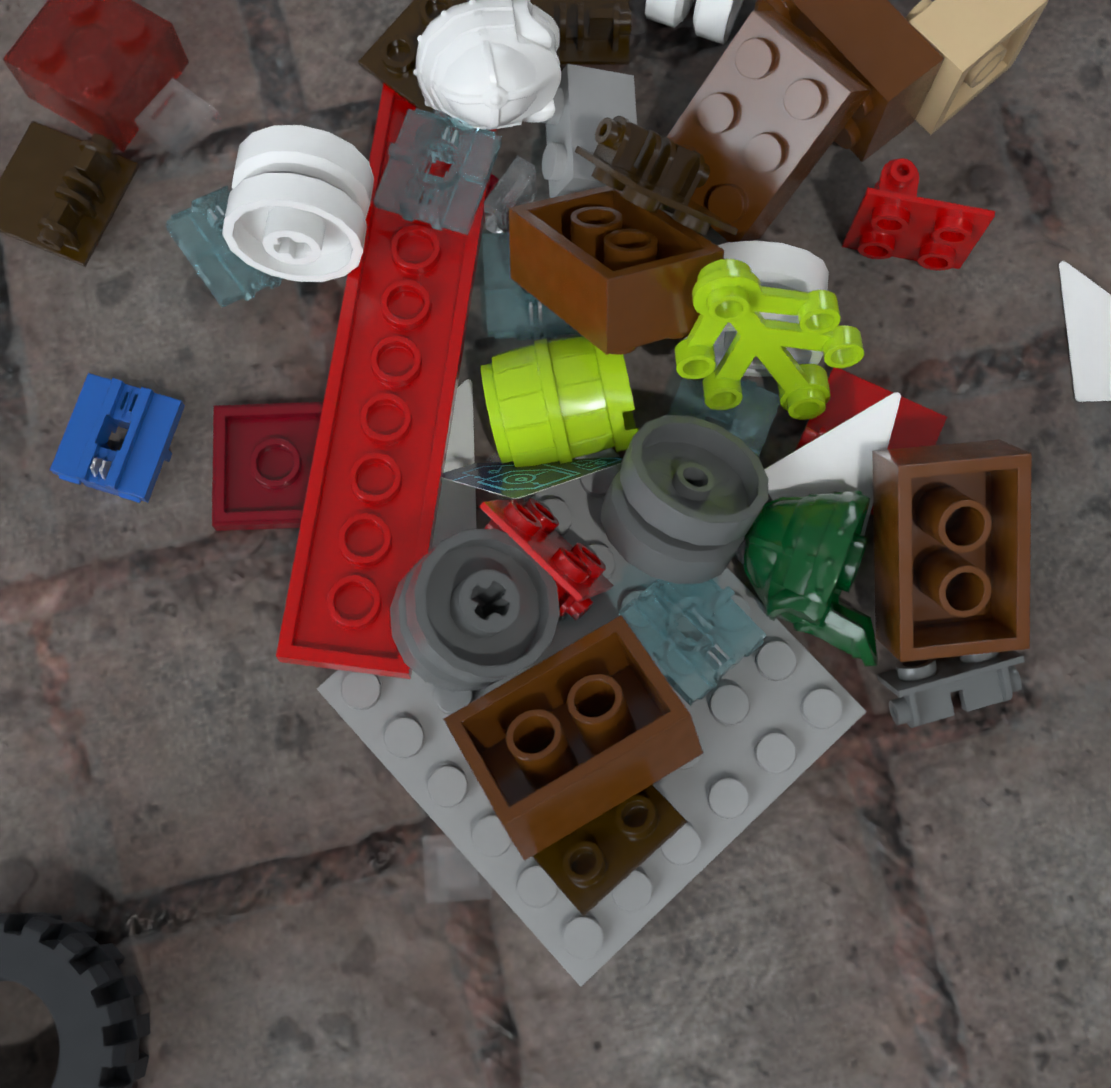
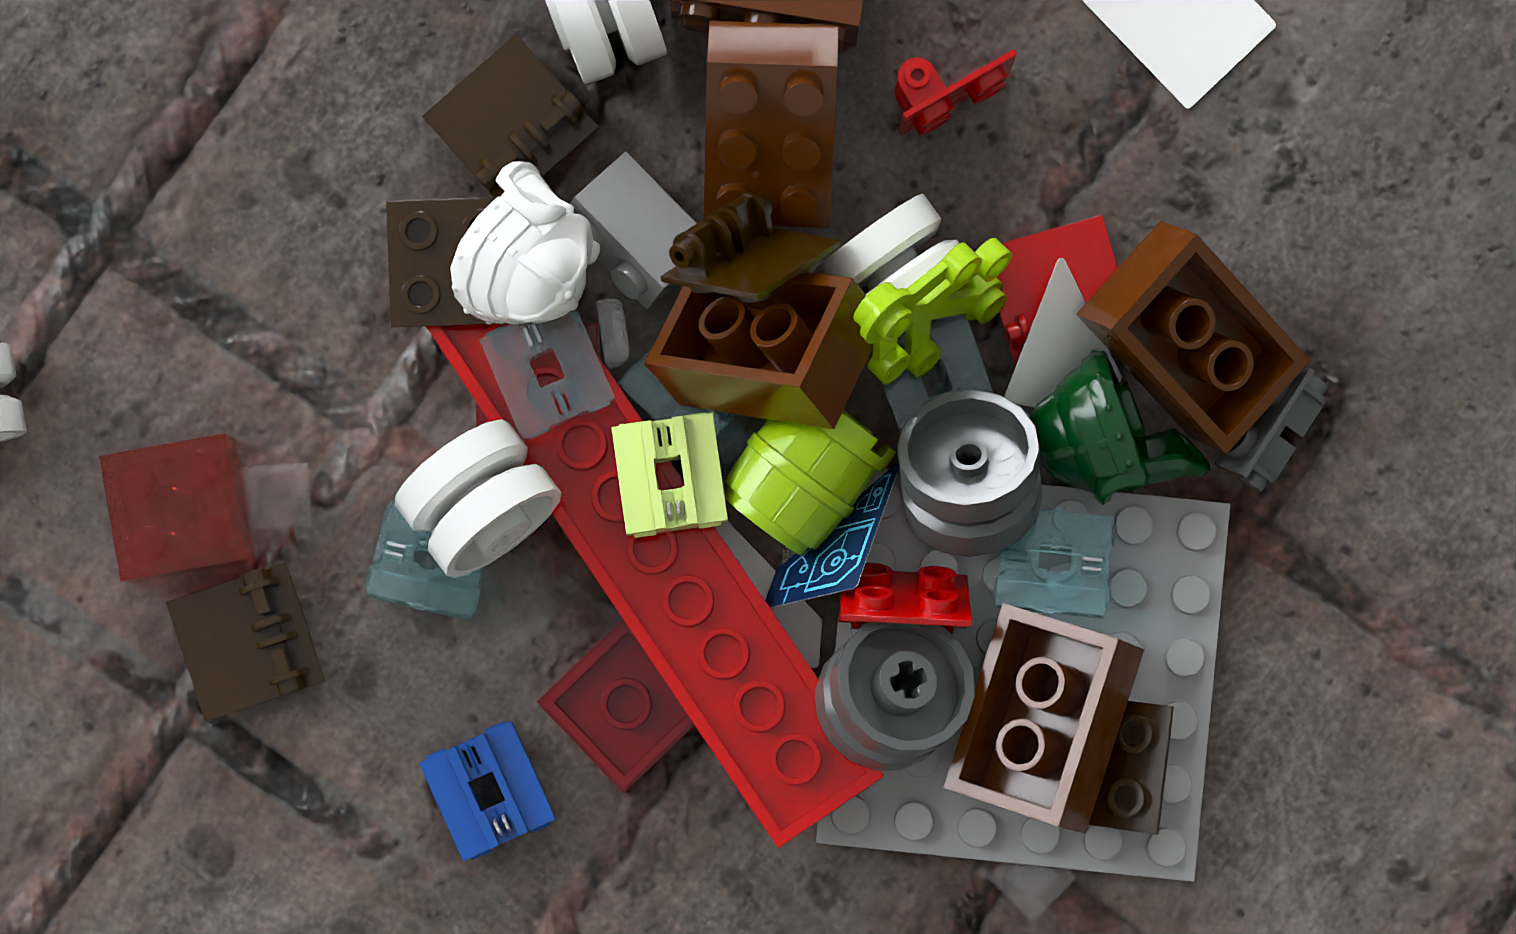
camera: 40 degrees left, 10 degrees up
none -> yellowish green piece [611,412,728,538]

